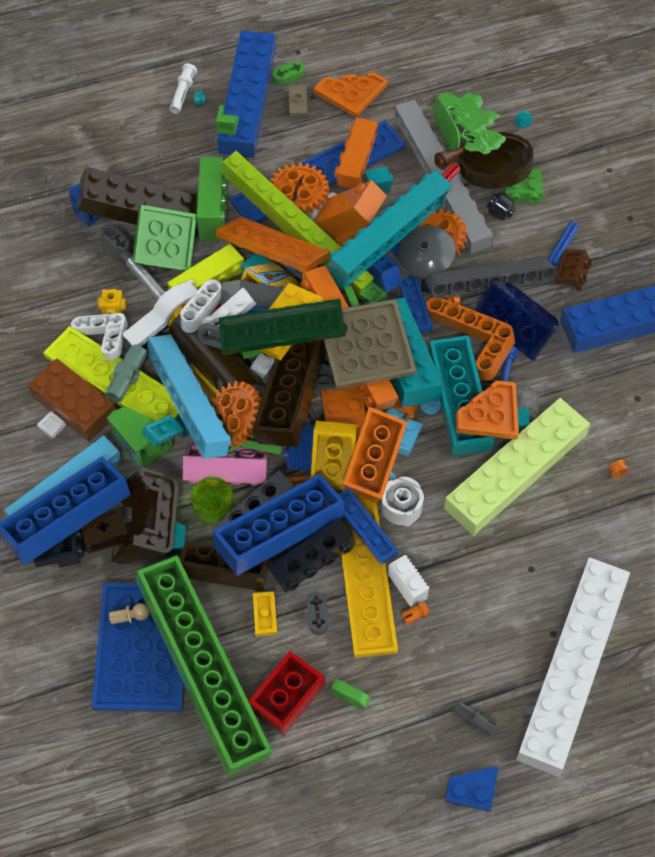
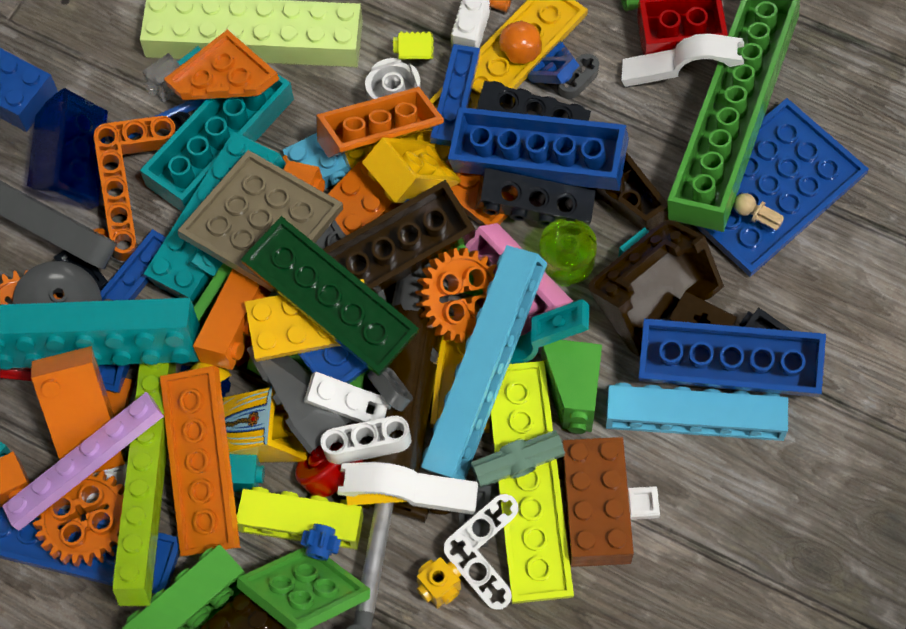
camera: 130 degrees left, 5 degrees up
yellow plate [253,592,277,637] -> none
none -> lavender plate [2,392,164,531]
none -> blue gear [300,524,341,561]
none -> neon yellow brick [393,31,433,59]
none -> orange hair [499,20,542,64]
none -> blue wing [528,41,579,84]
none -> white piece [621,34,744,87]

